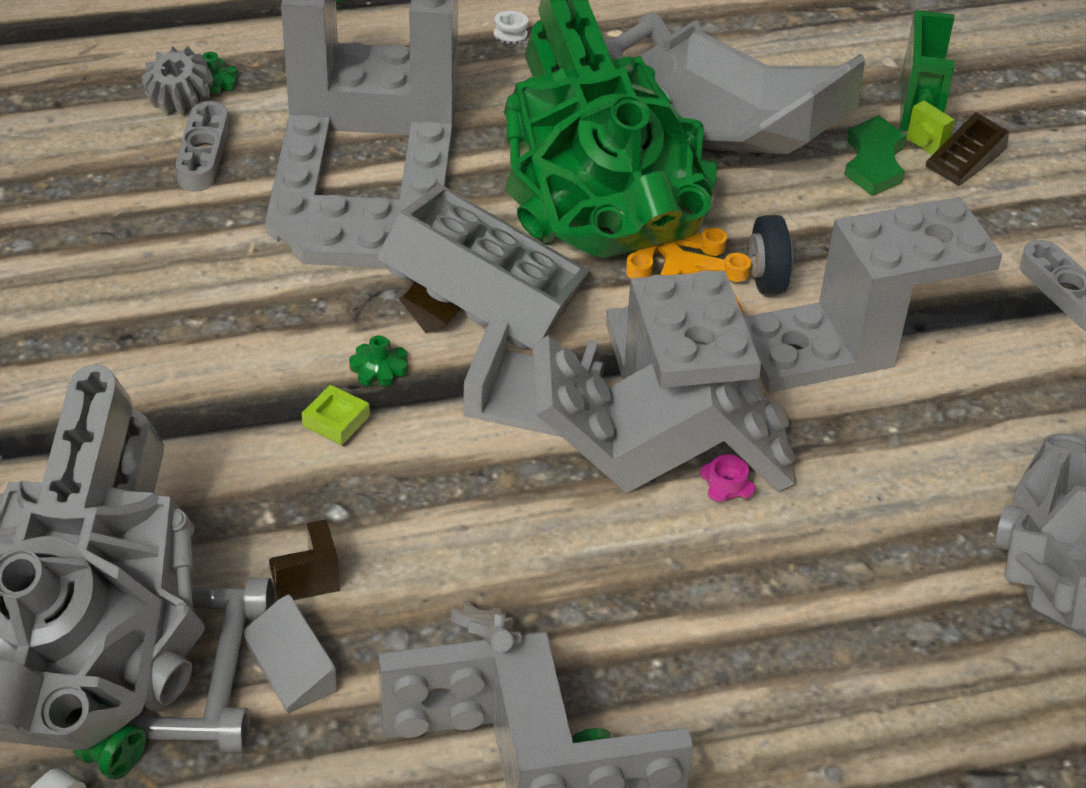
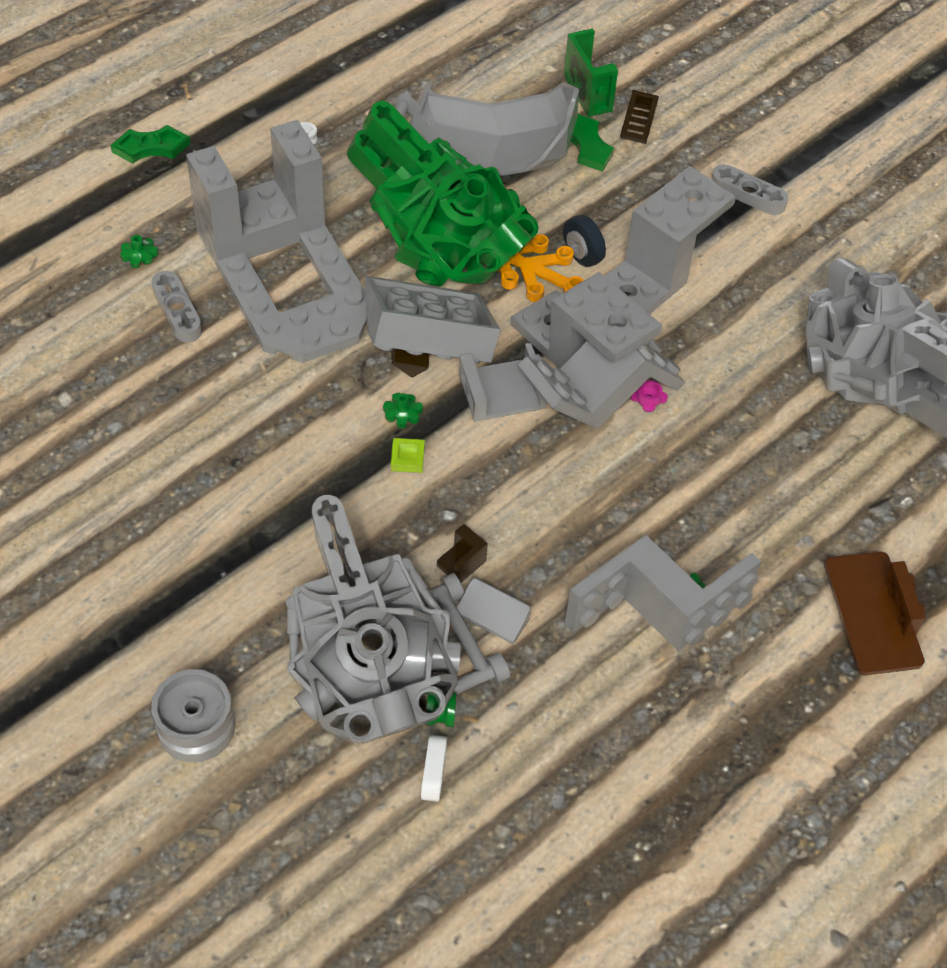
camera: 30 degrees left, 10 degrees up
light grey gear [142,46,213,116] -> none
light grey piece [450,601,521,652] -> none
lime plate [906,100,955,155] -> none

